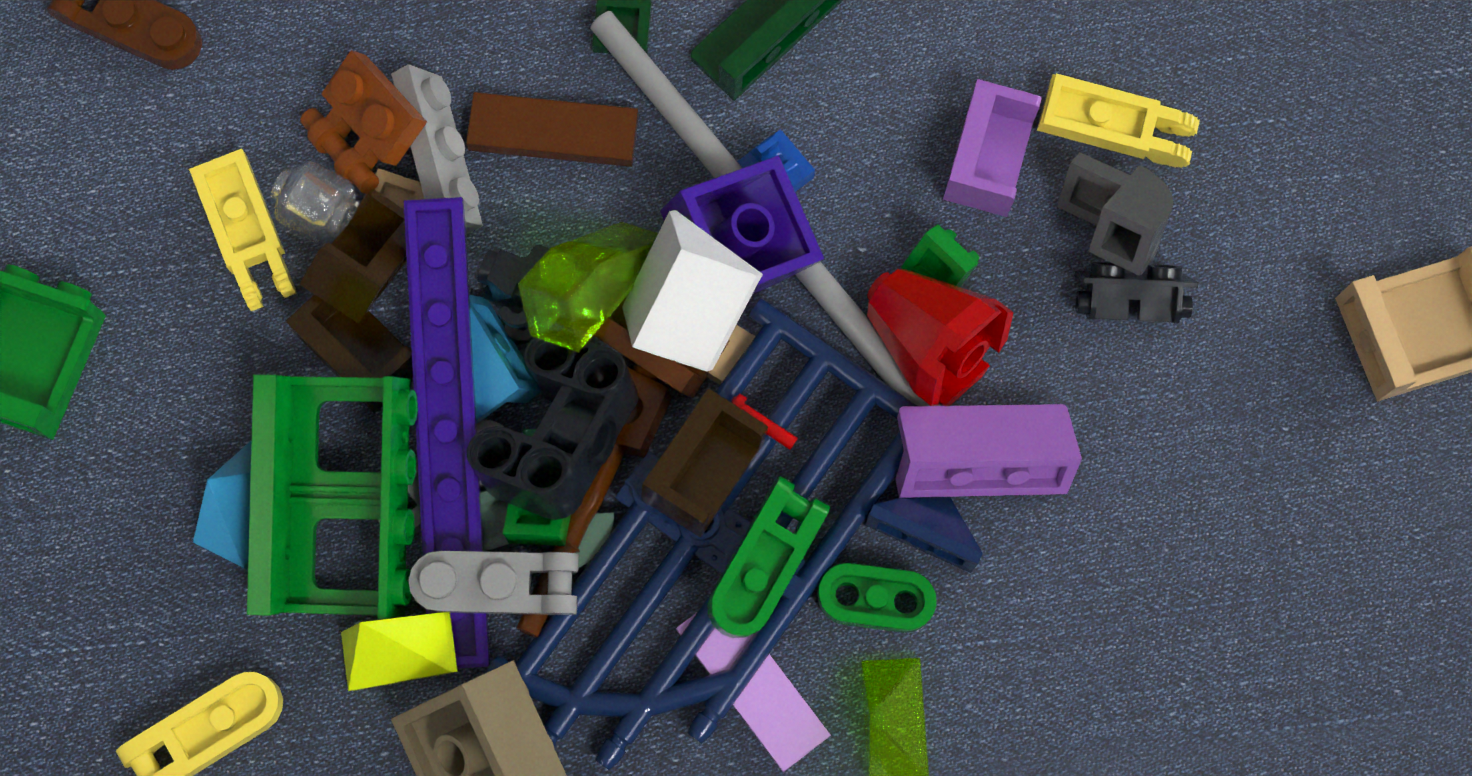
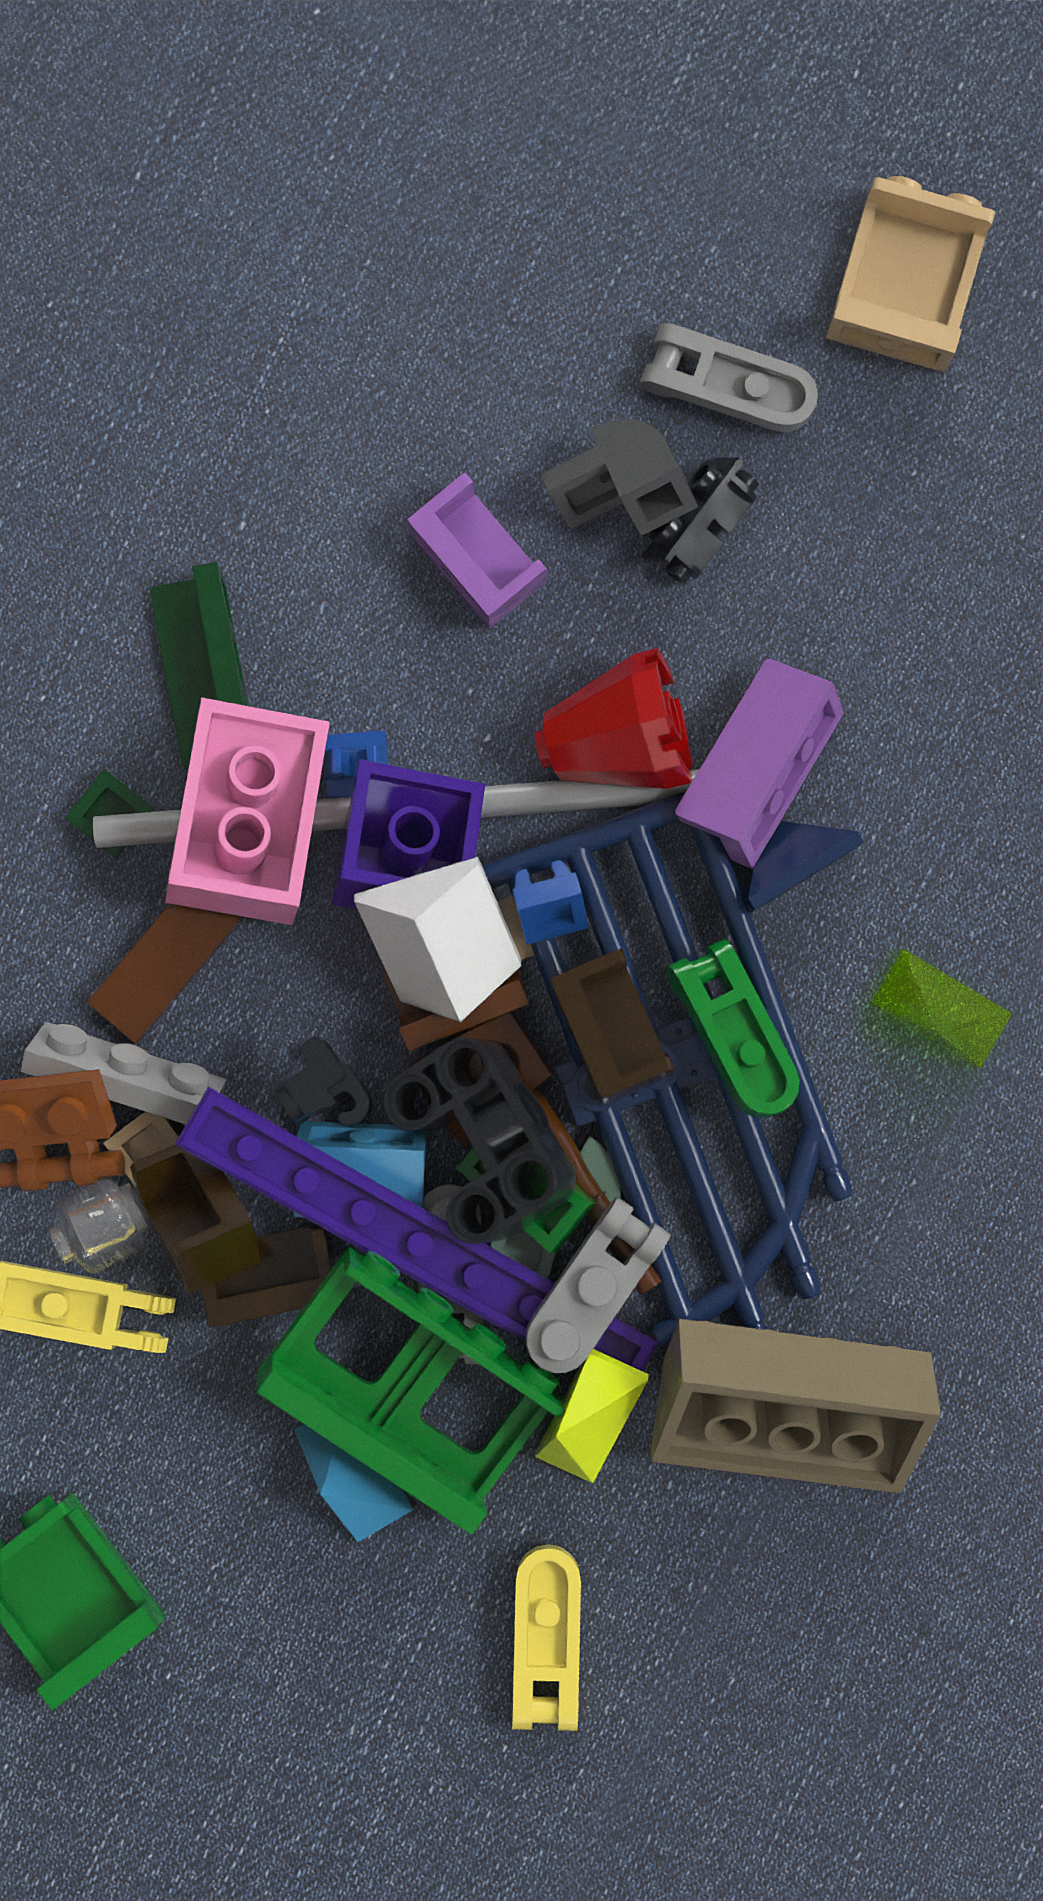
camera: 55 degrees left, 10 degrees up
clear neon green slope [518,222,658,352] -> none
lavender tile [676,613,831,773] -> none
red piece [731,393,798,450] -> none
green plate [817,563,937,633] -> none
green tile [901,224,979,287] -> none
light yellow hinge [1037,73,1200,168] -> none
none -> bright pink slope [165,698,330,925]
none -> blue tile [512,860,588,945]
none -> light grey plate [639,323,818,432]

